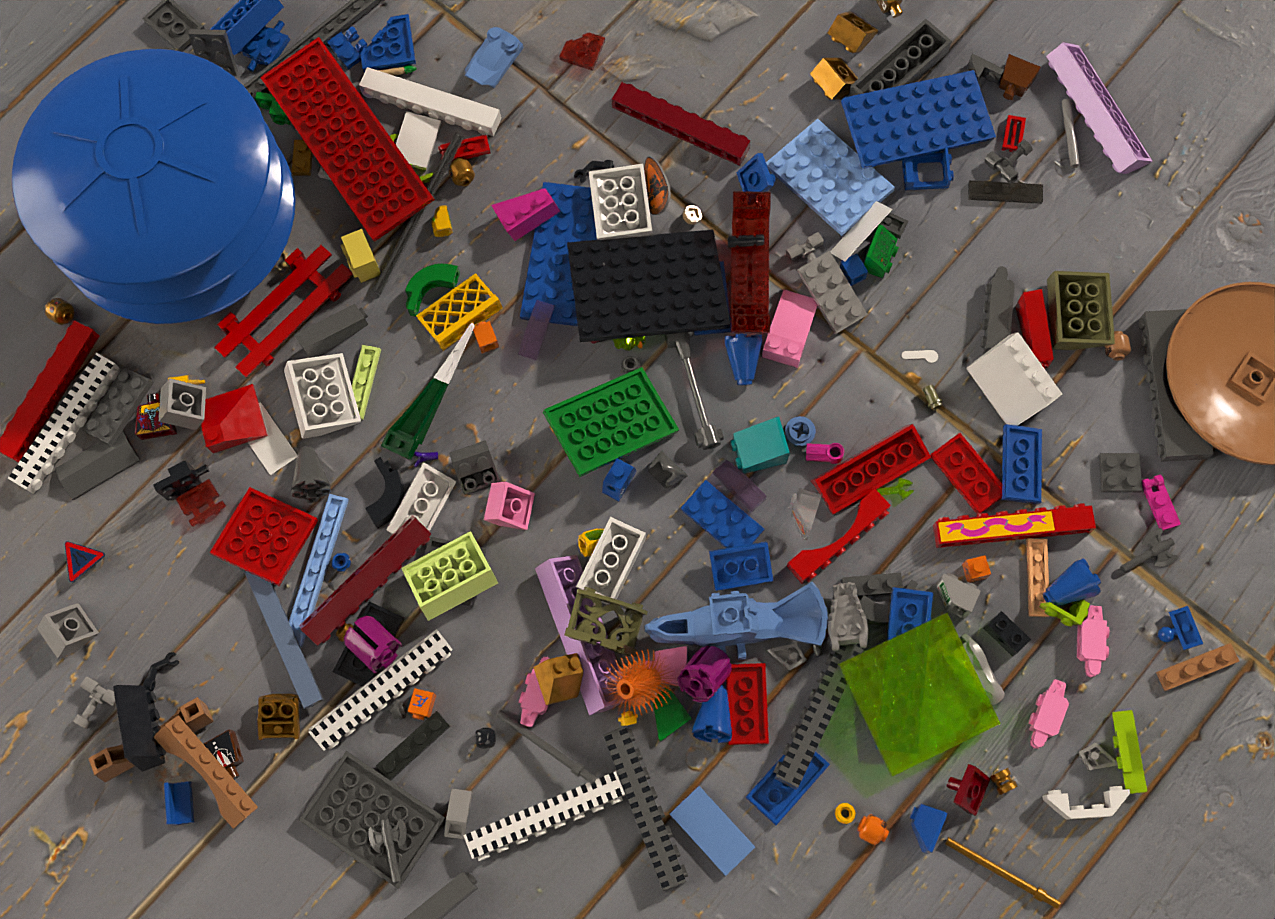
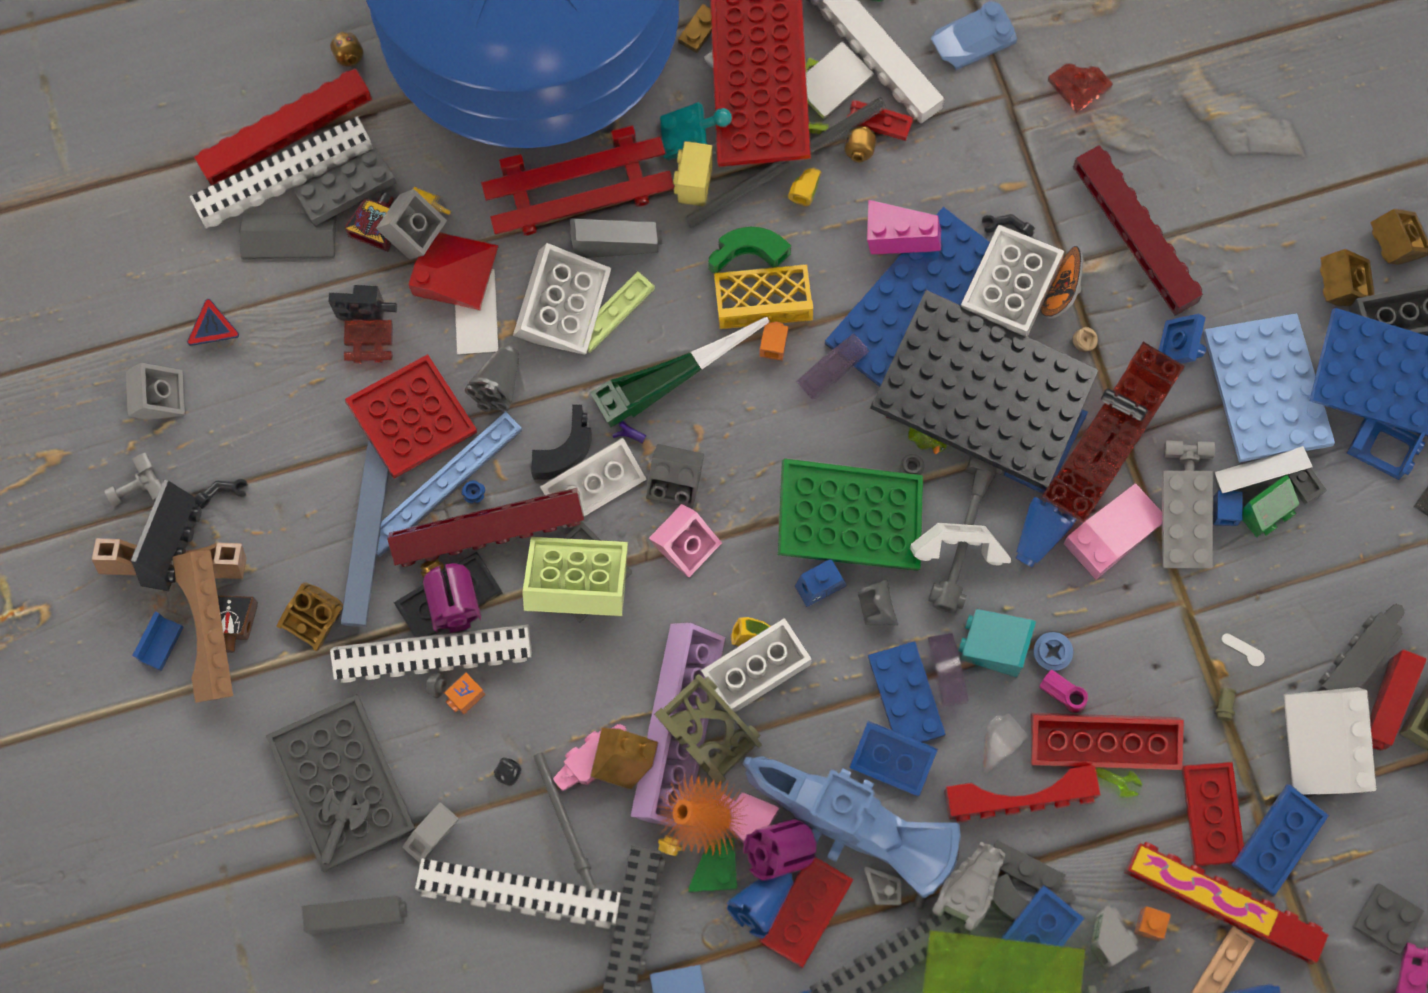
camera: 30 degrees right, 0 degrees up
pearl dark grey plate [376,711,451,780] -> none
none -> teal plate [660,102,732,161]
none -> white slope [910,523,1011,565]

